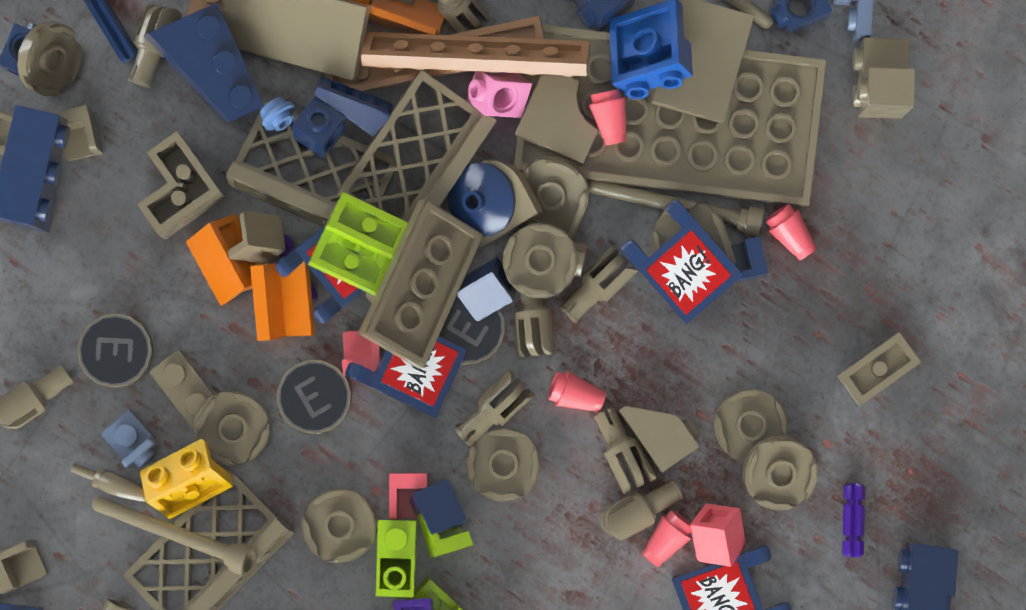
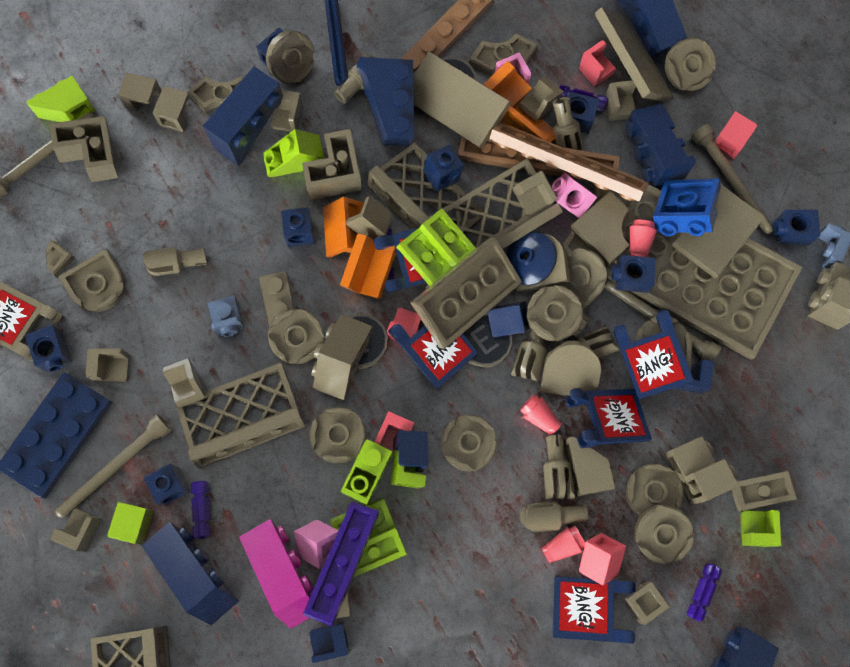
camera: 20 degrees right, 10 degrees down
dark tan hand [71,463,146,502] -> none
black tile [77,313,154,388] -> none
dark tan piece [92,497,257,576] -> none
yellow bracket [140,439,234,519] -> none
medium blue plate [260,97,296,131] -> none
dark blue slope [314,76,393,136] -> none
dark tan arm [454,369,535,447] -> none
coral cone [765,204,817,260] -> none
none -> dark tan panel [162,358,205,408]
none -> lime slope [263,129,325,177]
none -> dark blue brick [281,207,315,247]
none -> dark tan brick [311,314,372,400]
none -> dark tan panel [512,171,557,216]
none -> dark tan tile [540,341,601,396]
none -> flag [565,388,652,448]
none -> dark blue brick [611,255,656,293]
none -> dark tan panel [625,581,670,625]
none -> dark tan brick [664,436,739,506]
none -> lime panel [740,510,781,547]

